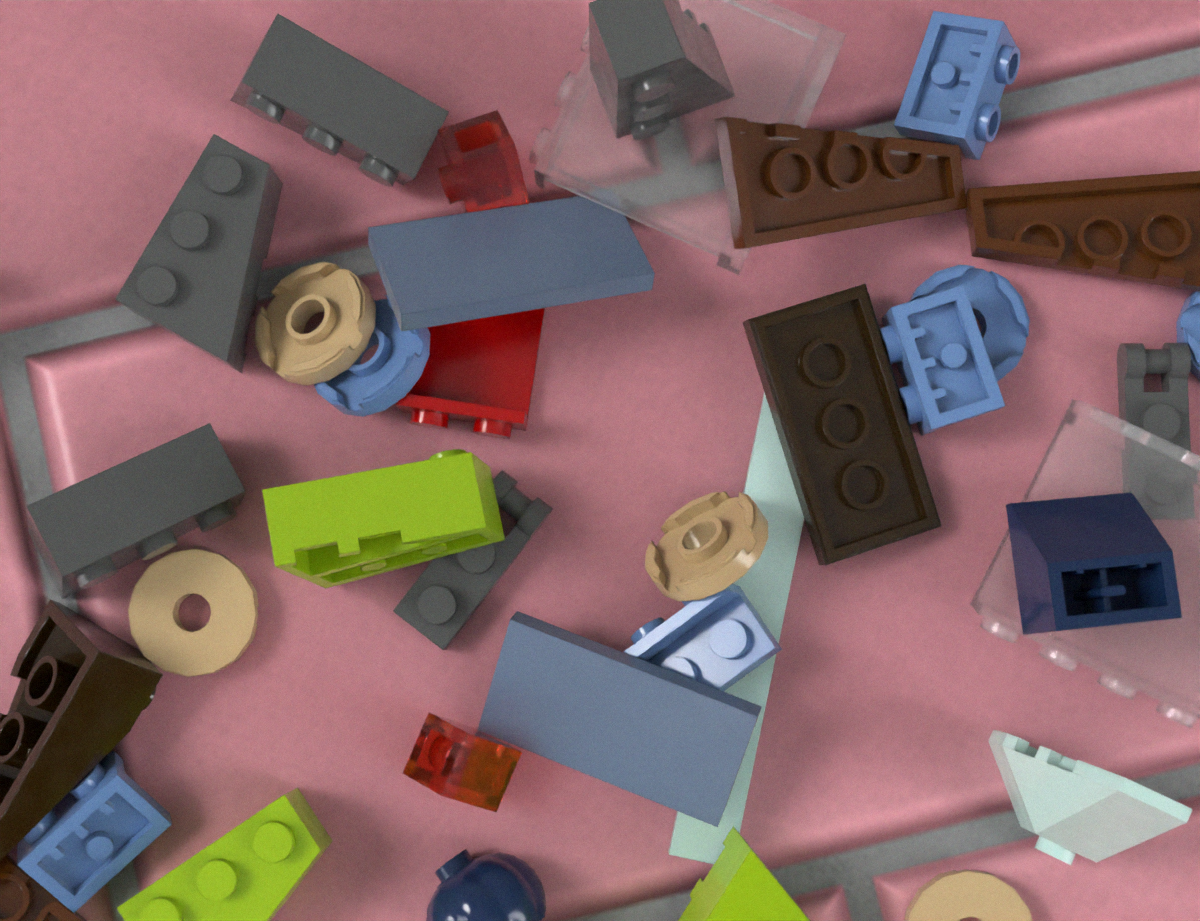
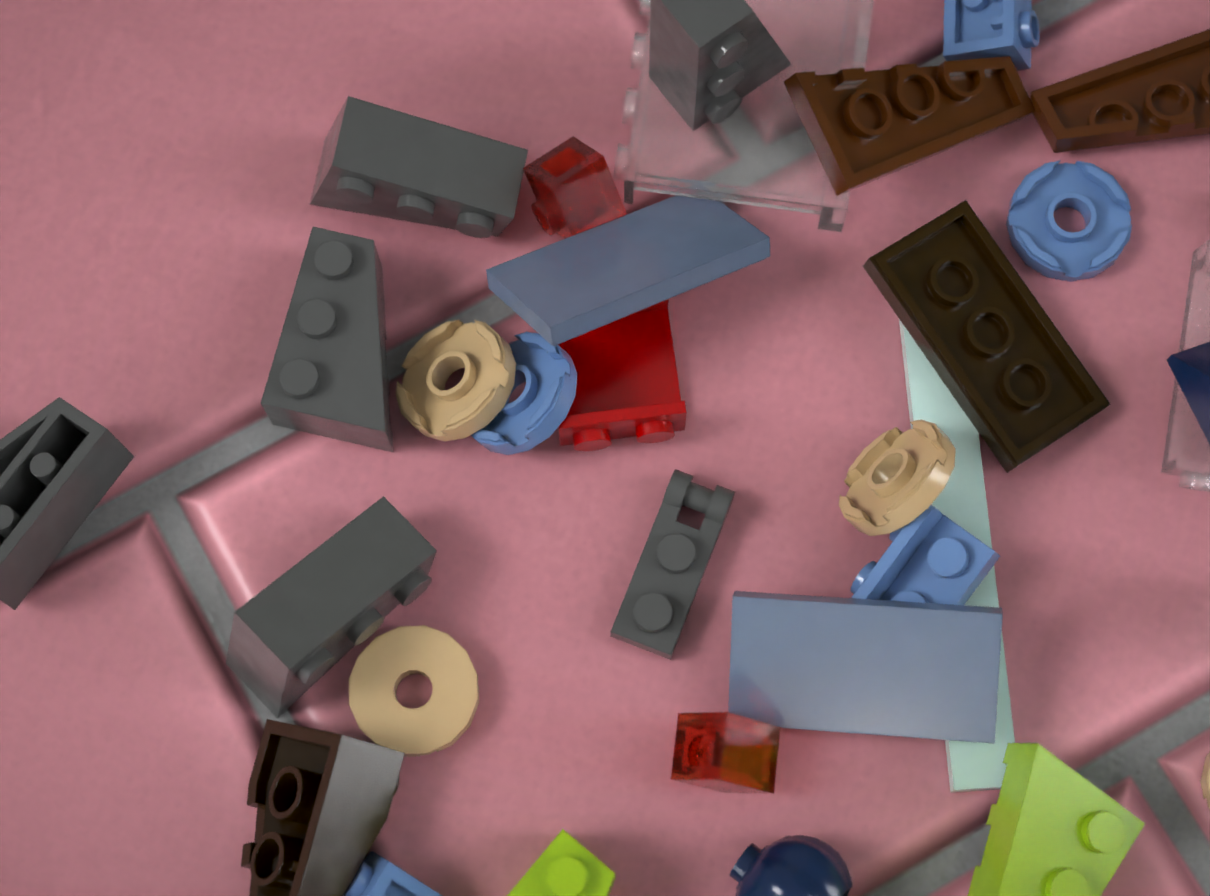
camera: 15 degrees left, 10 degrees down
lime wedge [262,449,505,588] -> none
medium blue bracket [880,284,1005,436] -> none

